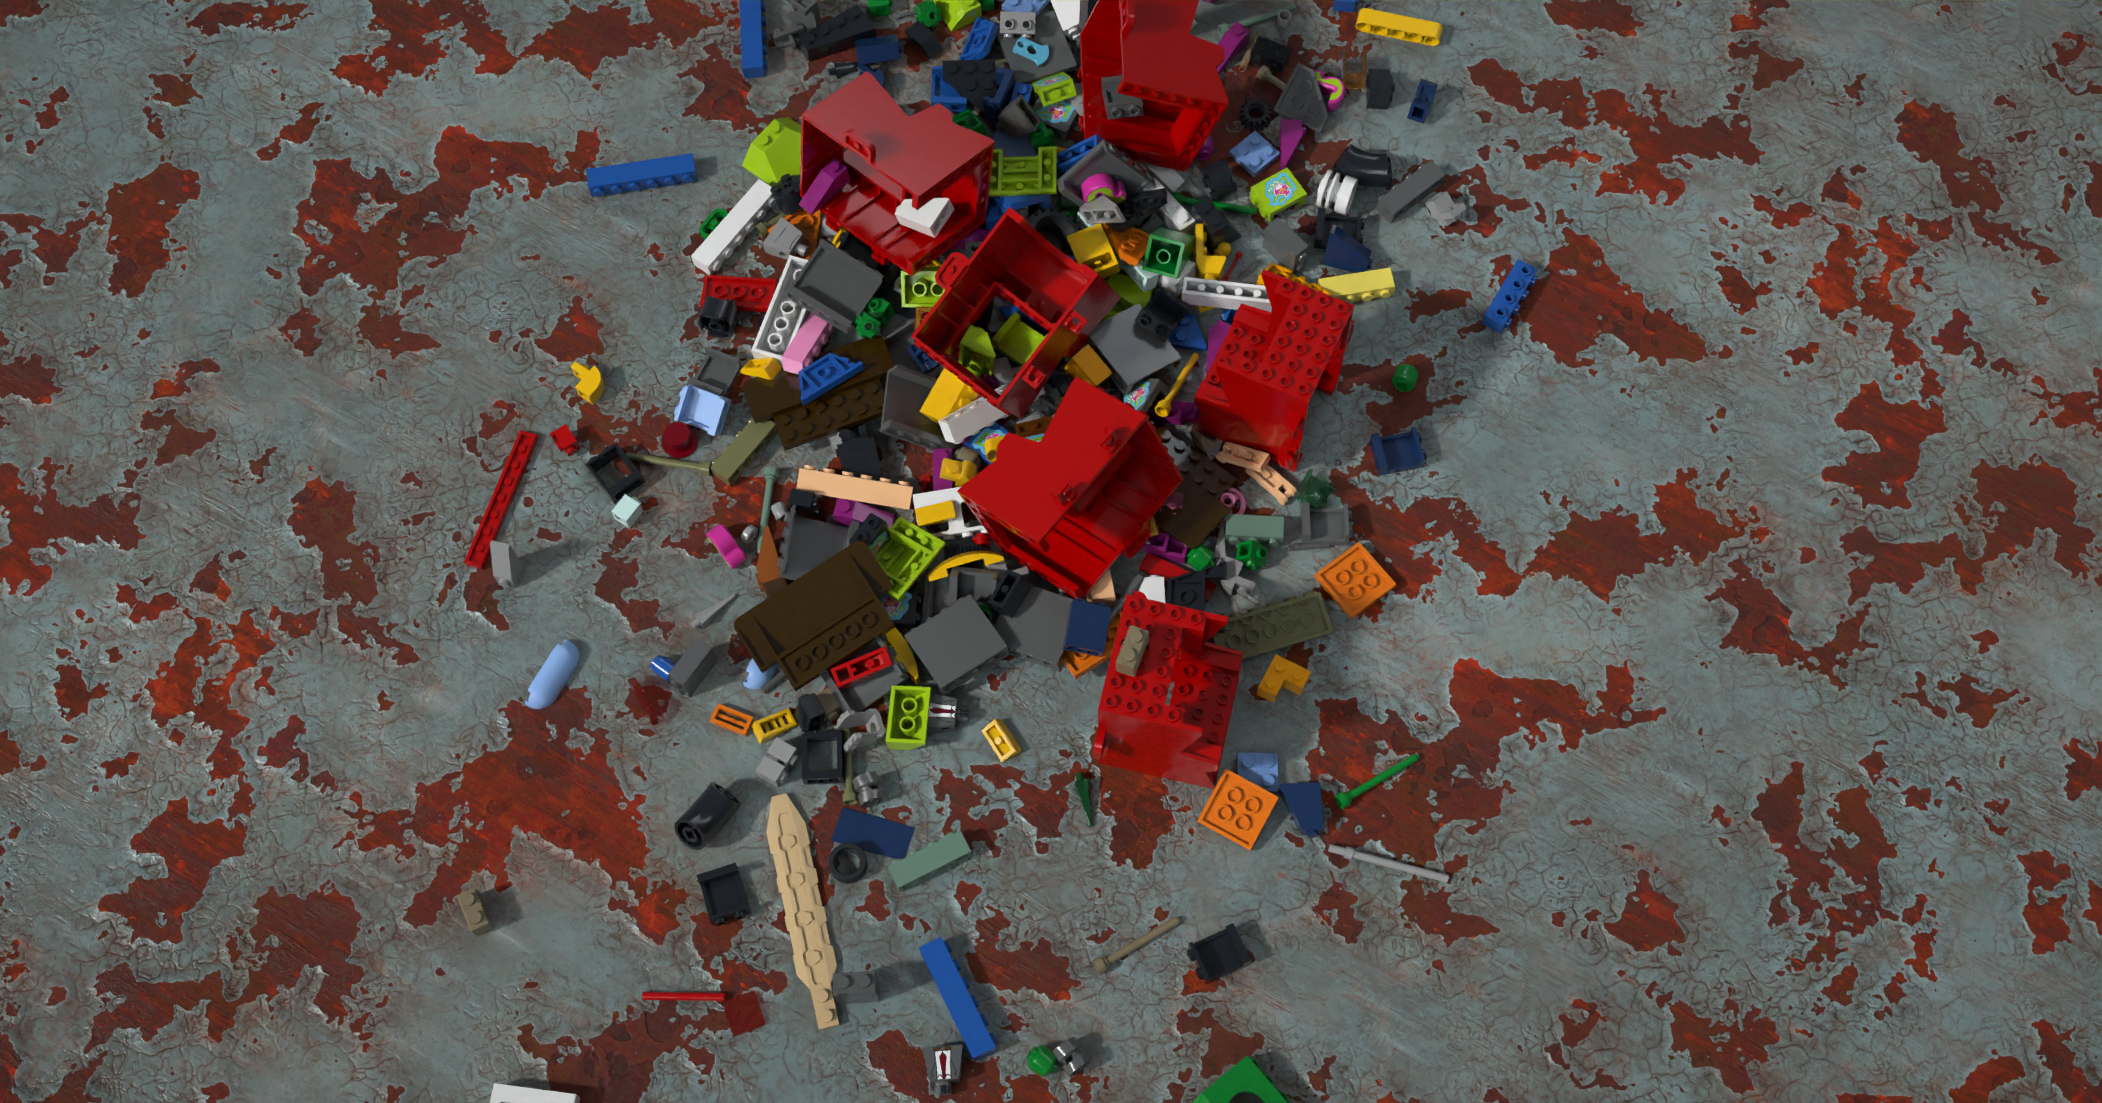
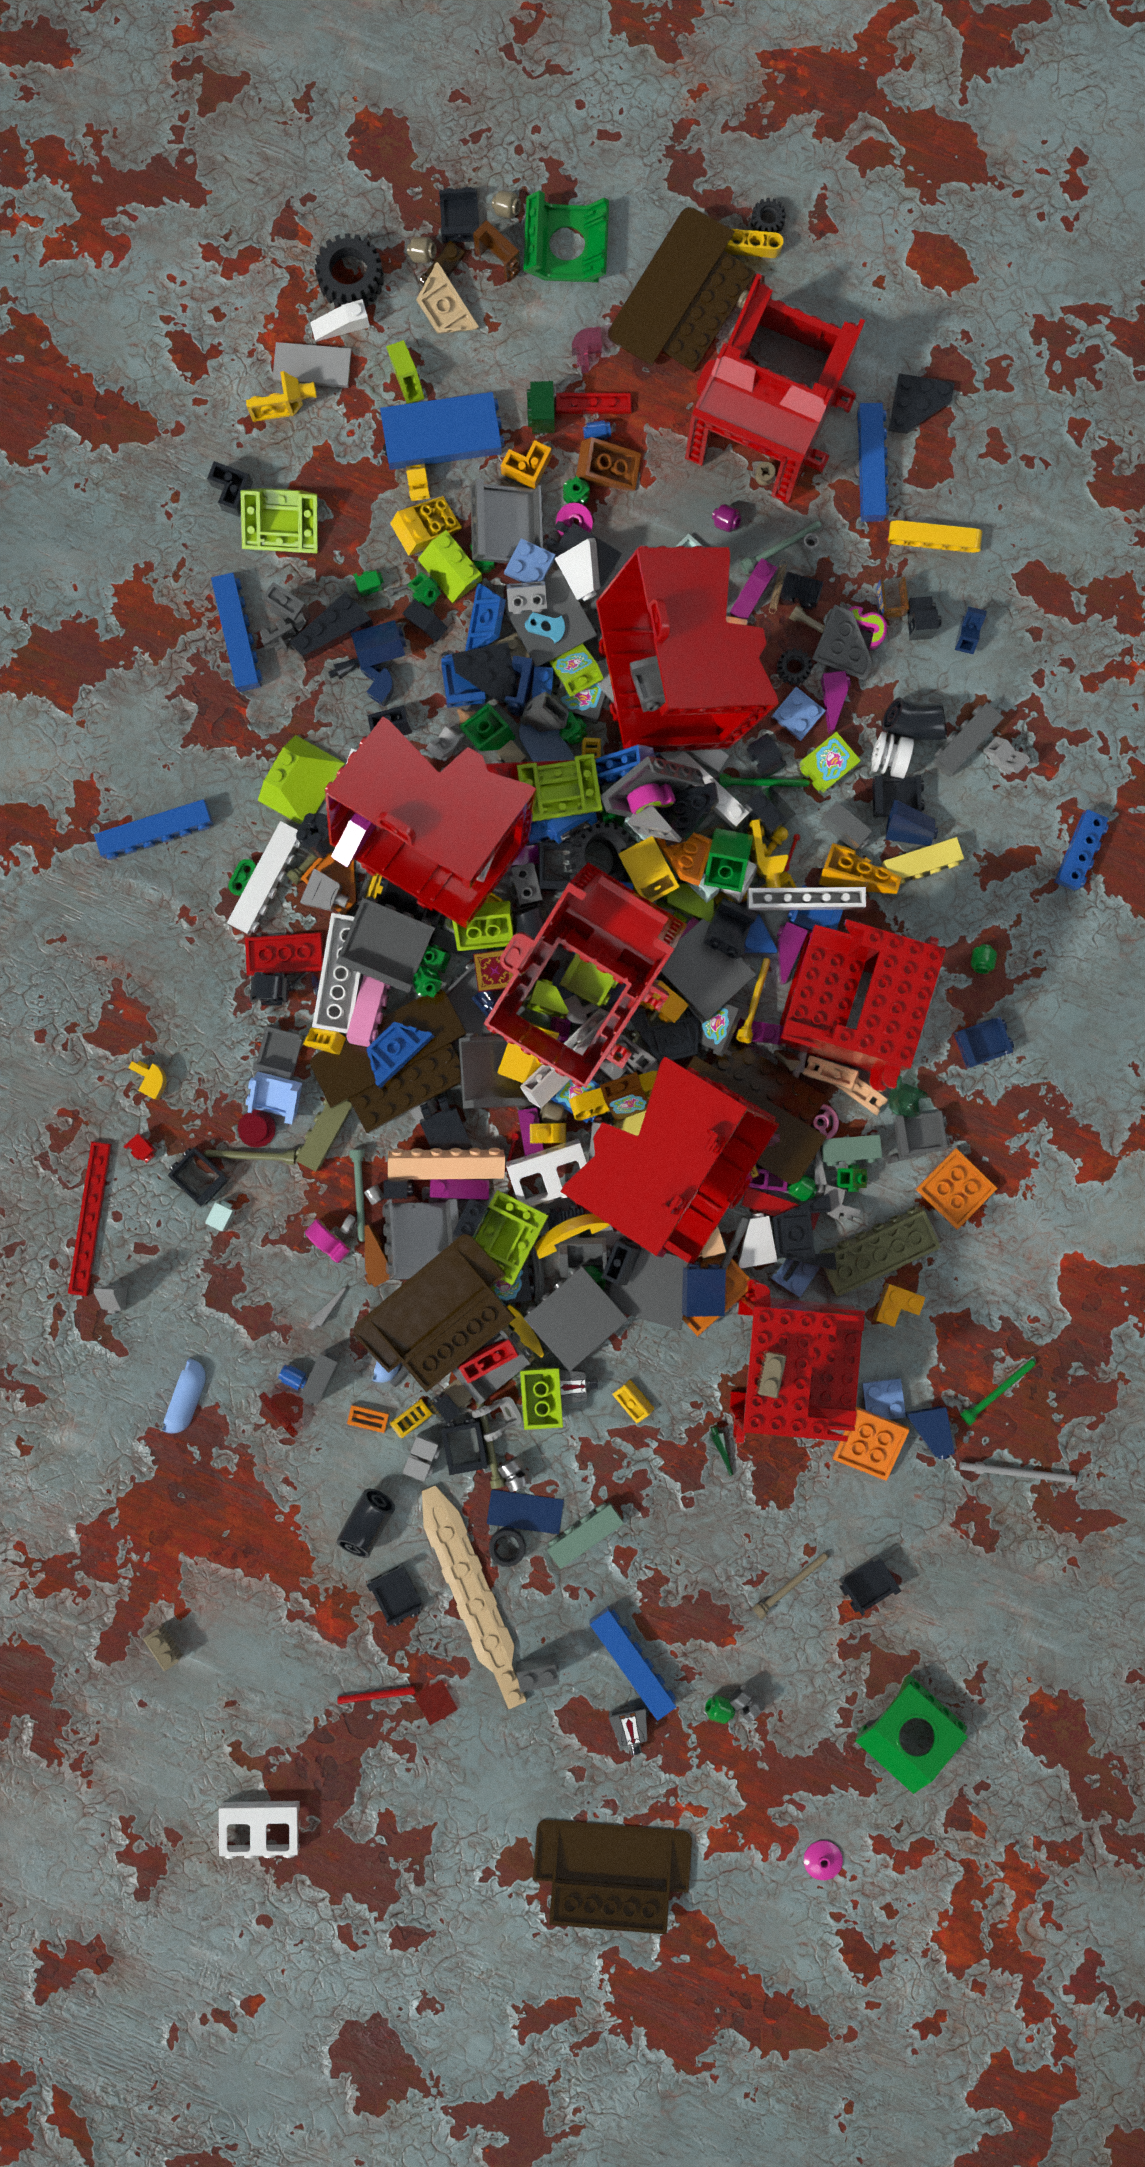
camera: 10 degrees left, 20 degrees up
yellow slope [915,500,956,528] -> none

